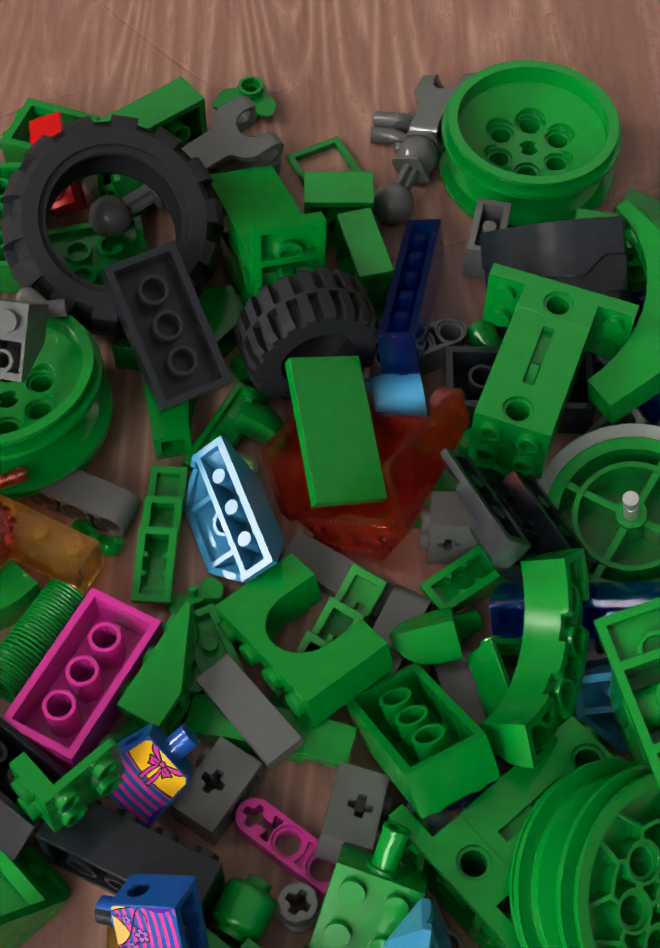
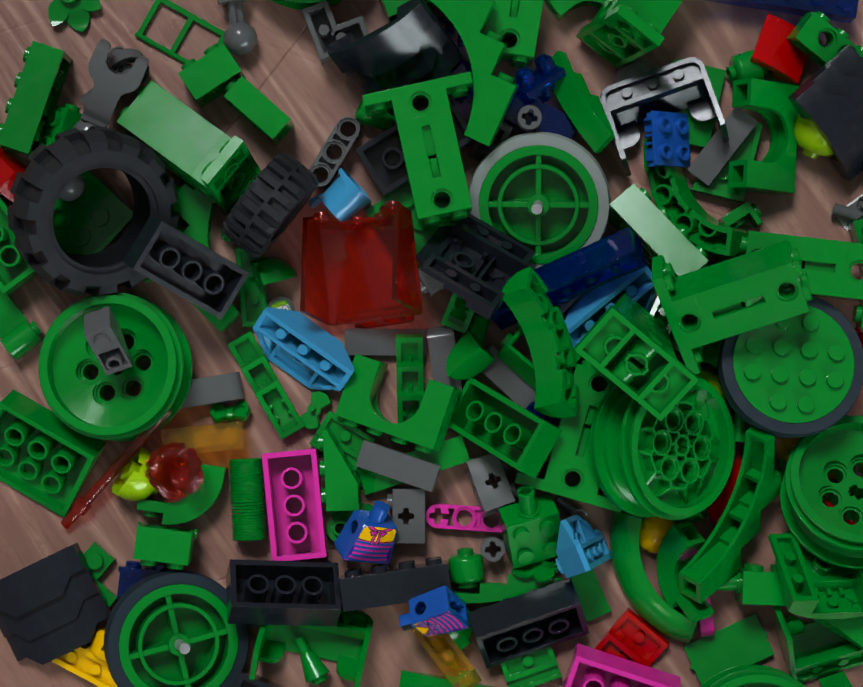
camera: 35 degrees left, 30 degrees up
green bracket [9,737,125,833] -> none
dark grey arm [16,287,69,319] -> none
green tile [285,355,387,507] -> none
clear blue brick [377,219,444,375] -> none

